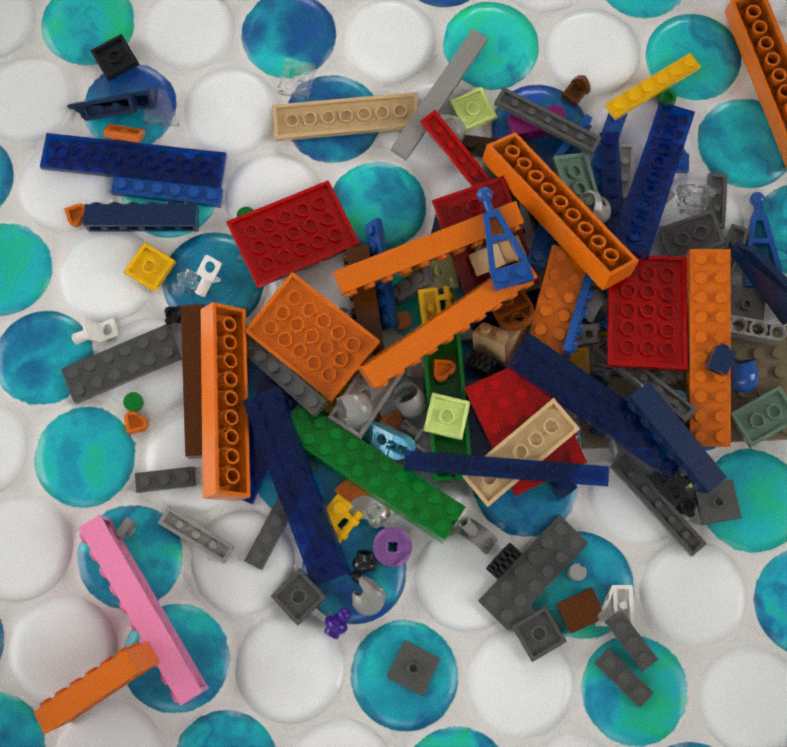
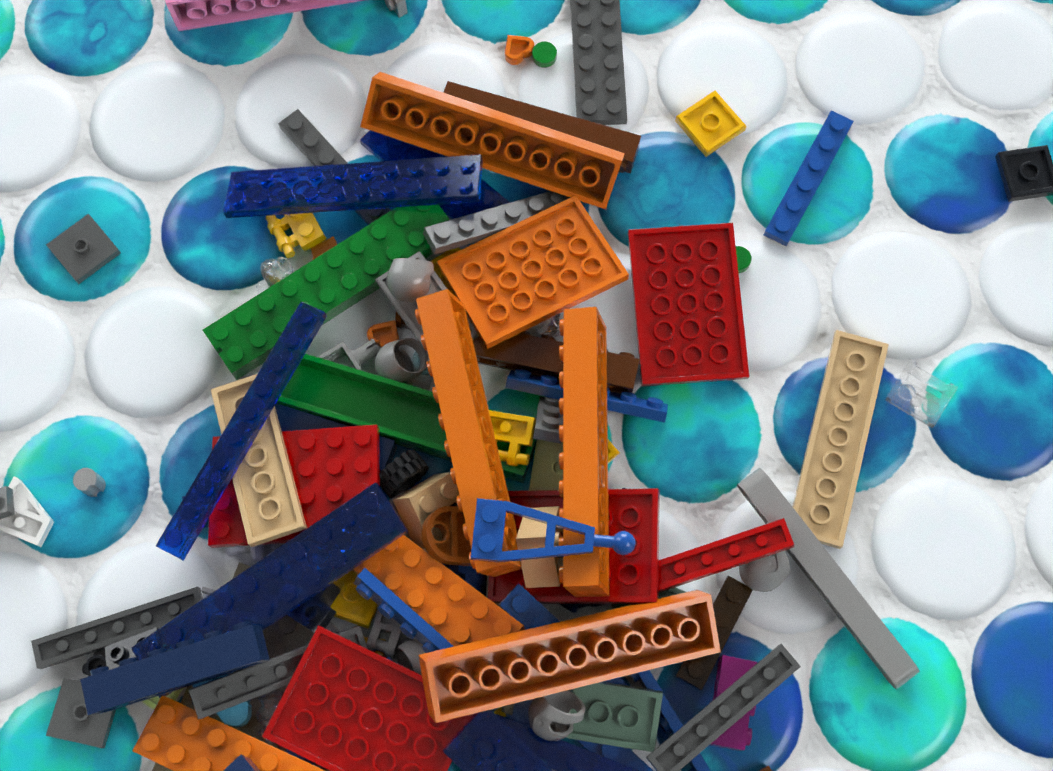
camera: 110 degrees right, 5 degrees down
clear blue plate [40,133,227,188] -> none
orange tile [64,204,84,228] -> none
dark blue wedge [67,87,158,121] -> none
white bracket [72,318,118,345] -> none
dark blue brick [83,202,200,232] -> none
orange plate [103,124,145,144] -> none
dark grey plate [135,466,196,493] -> none
clear wing [143,88,179,127] -> none
light grey plate [158,506,236,564] -> none
black plate [164,306,181,325] -> none
clear animal [172,267,199,296] -> none
white bracket [195,255,222,297] -> none
dark grey plate [271,568,327,626] -> none
dark purple animal [324,607,351,639] -> none
black animal [349,550,377,583] -> none
light grey helmet [352,575,387,616] -> none
medium azure piece [363,420,416,460] -> none
medium lavender plate [373,527,412,567] -> none
orange tile [395,311,411,331] -> none
yellowish green plate [423,393,470,440] -> none
orange tile [433,359,456,383] -> none
yellowish green plate [449,87,497,133] -> none
light grey bracket [459,517,498,554] -> none
dark grey plate [478,515,588,630] -> none
black tyre [486,542,522,580] -> none
dark grey plate [511,606,567,662] -> none
reddish brown piece [556,587,602,634] -> none

